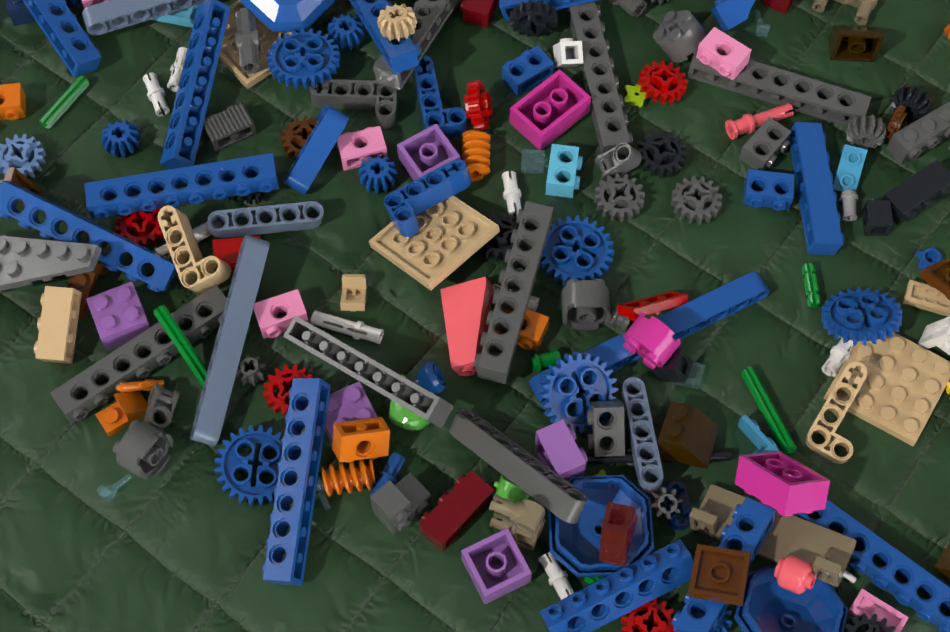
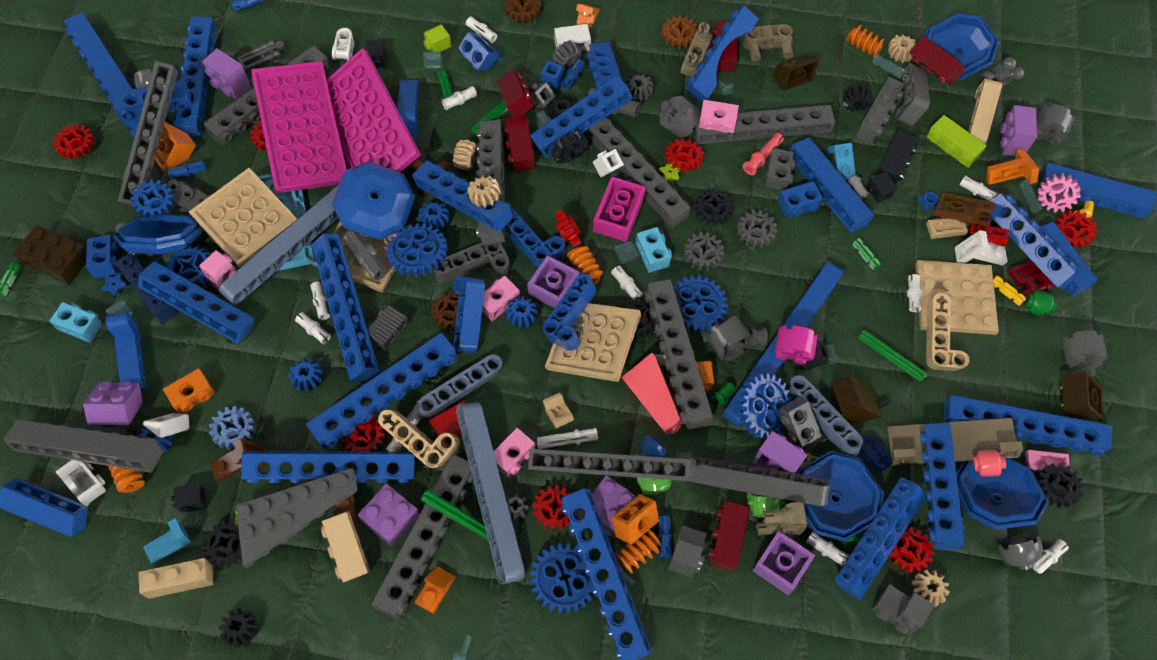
camera: 30 degrees left, 0 degrees up
green axle [39,75,90,129] -> none
dark grey brick [113,420,173,480] -> none
orange piece [116,379,164,393] -> none
dark grey piece [143,383,180,431] -> none
blue brick [502,45,554,98] -> none
dark grey piece [595,143,642,182] -> none
clear red slope [599,502,638,567] -> none
red plate [617,291,688,321] -> none
dark grey gear [650,486,682,519] -> none
reddish brown plate [688,544,751,606] -> none
dark pink brick [735,451,830,516] -> none
dark azure bracket [738,414,779,454] -> none
blue gear [821,287,902,346] -> none
dark grey gear [846,114,886,150] -> none
reddish brown gear [885,105,908,141] -> none

